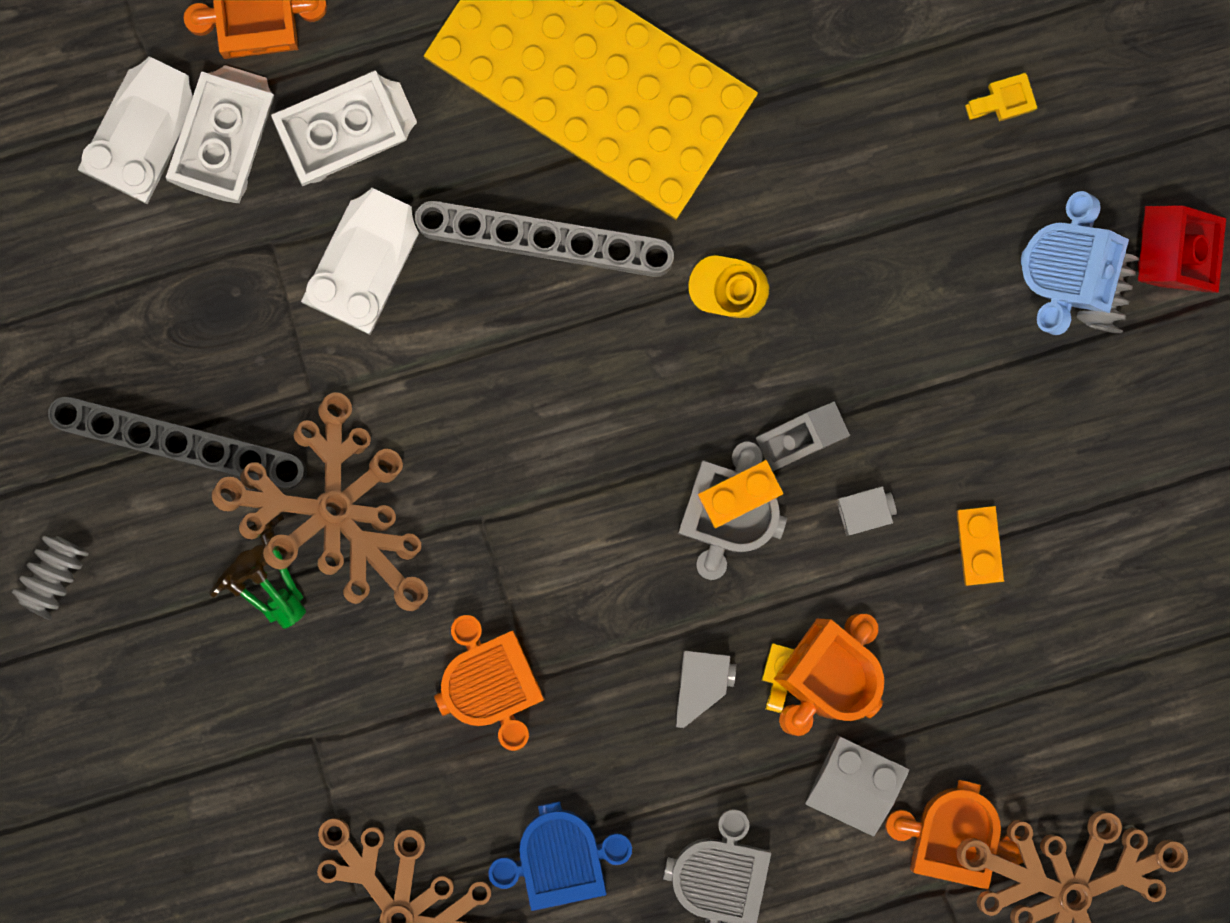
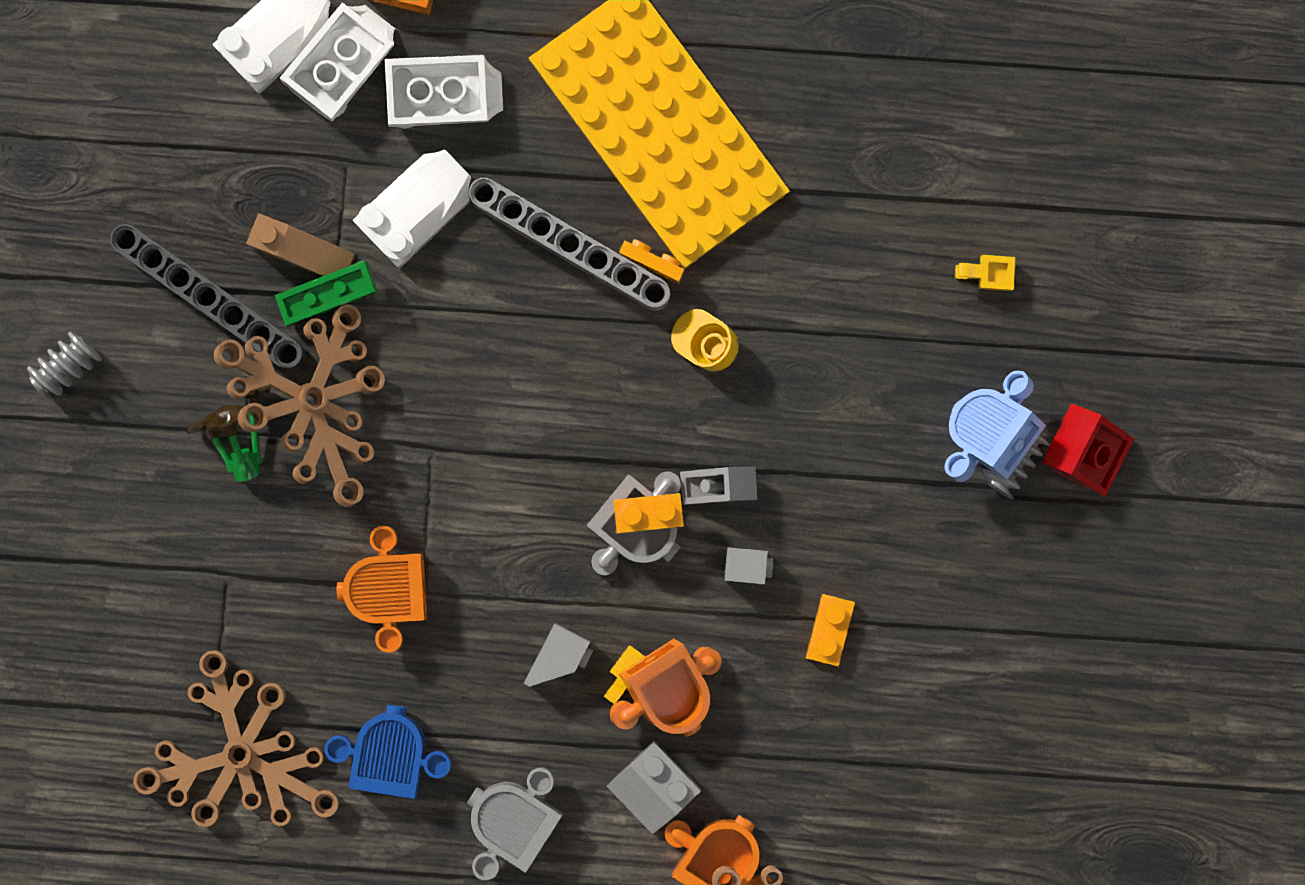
camera: 25 degrees right, 0 degrees up
none -> medium nougat slope [246,213,356,276]
none -> green plate [274,260,378,327]
none -> light orange plate [619,239,684,284]

